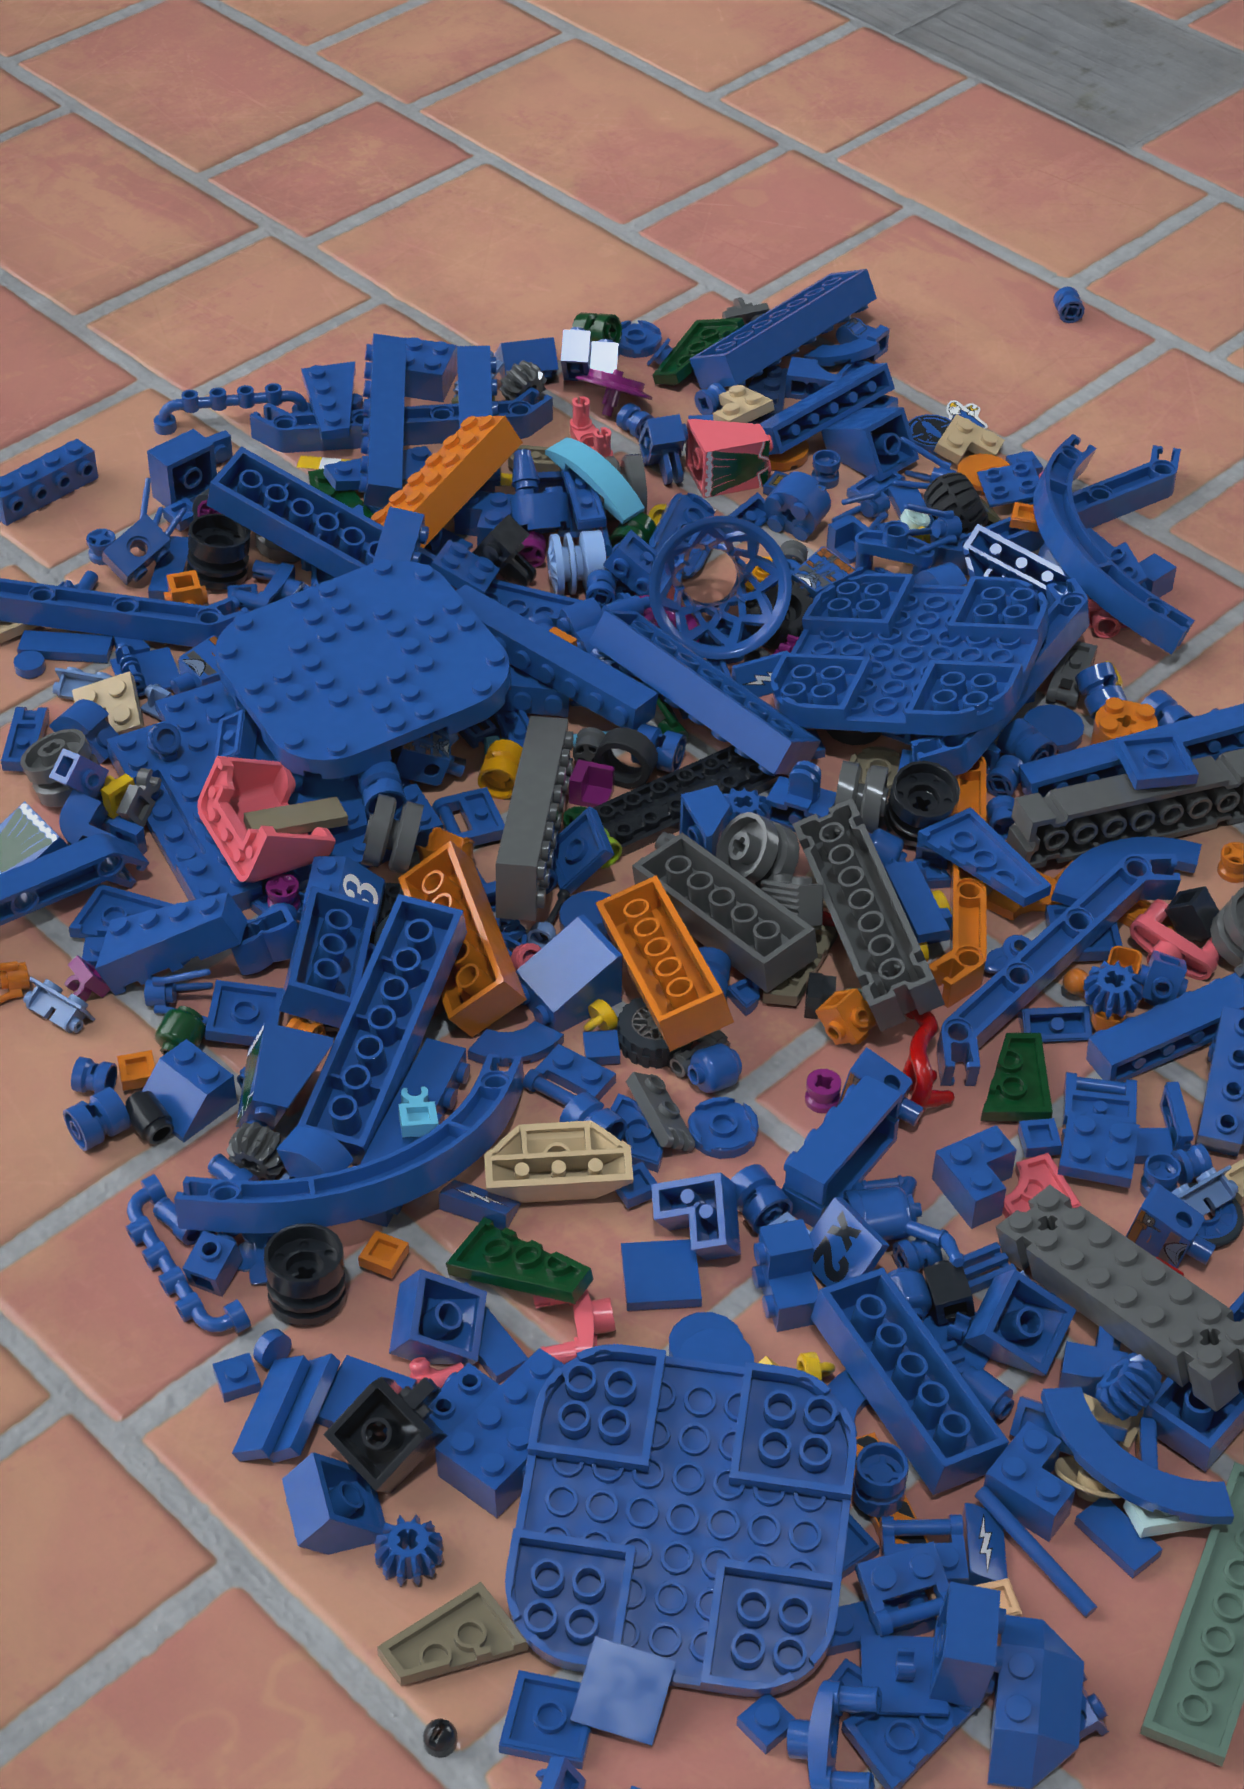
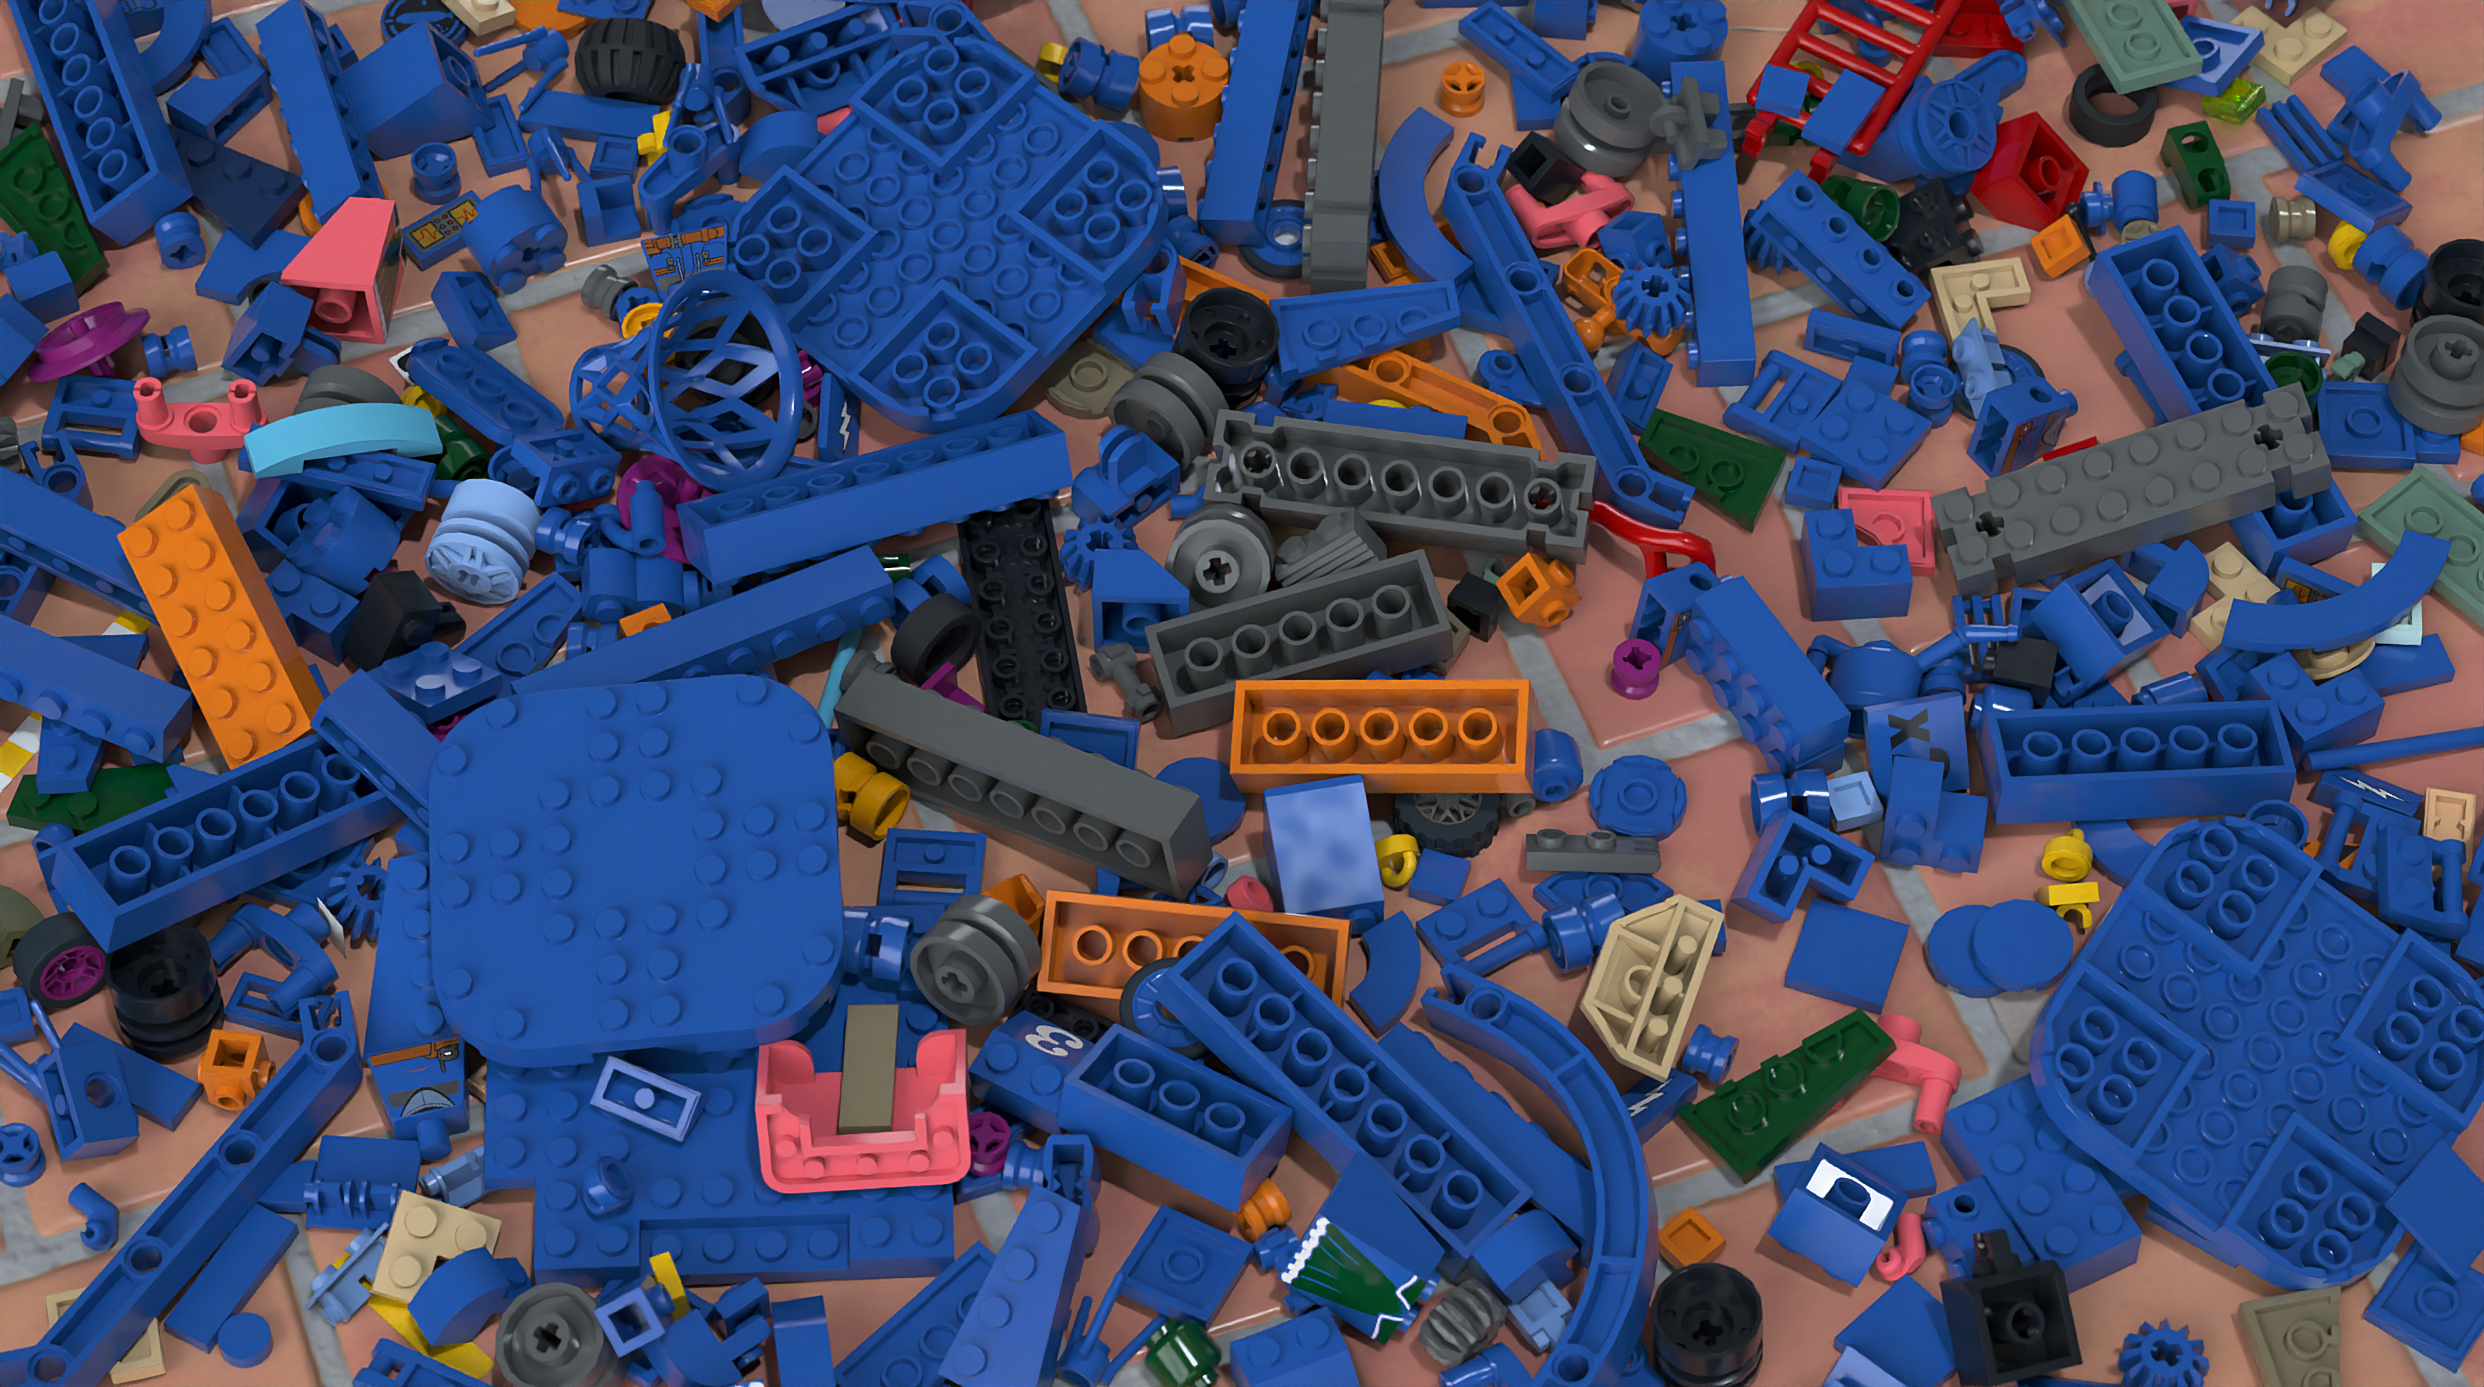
camera: 65 degrees left, 10 degrees up
dark grey plate [116,768,162,827] -> none
medium azure plate [398,1086,439,1138] -> none
blue cone [512,449,540,493] -> none
tan plate [713,385,774,423] -> none
light aqua tile [900,509,930,530] -> none
blue wheel [986,795,1015,840] -> none
blue gear [1095,1352,1162,1421] -> none
blue plate [1113,732,1199,790] -> none
none -> blue panel [4,251,80,324]
none -> blue plate [41,374,142,460]
none -> blue wheel [1681,1023,1739,1085]

